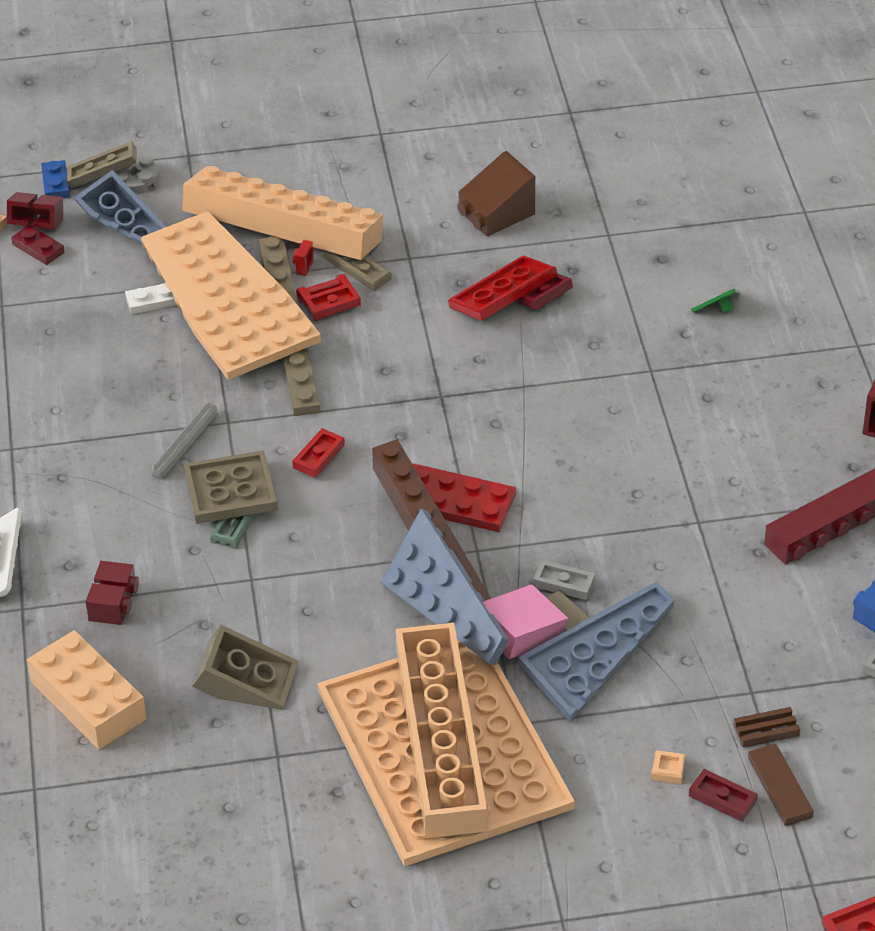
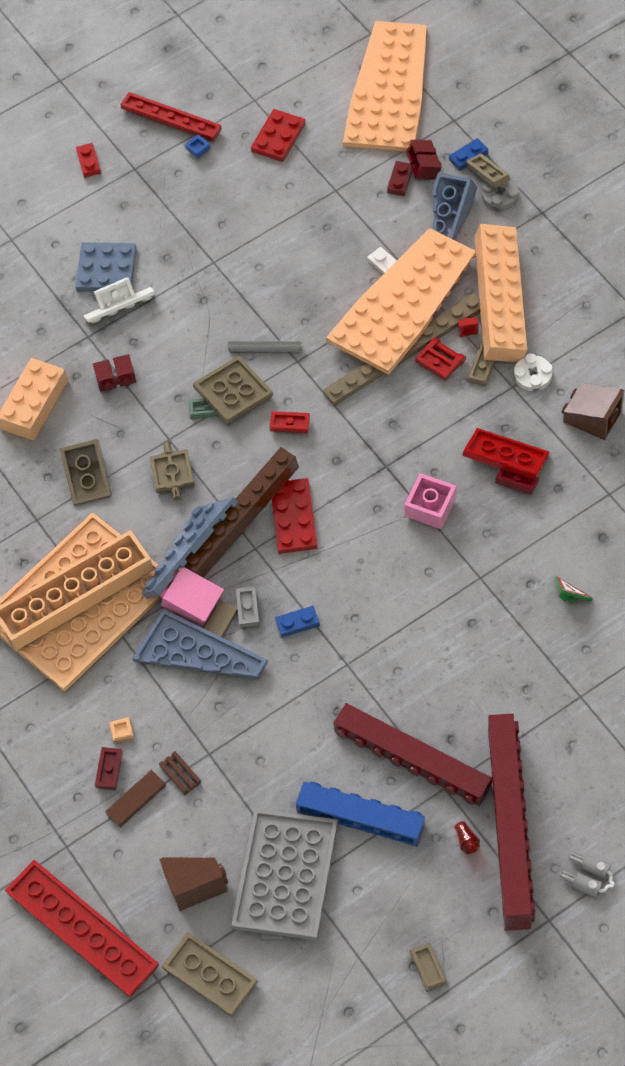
camera: 70 degrees right, 15 degrees up
none -> dark tan plate [150,441,195,501]
none -> blue plate [275,606,320,638]
none -> bright pink brick [404,473,457,529]
none -> white plate [514,354,552,391]

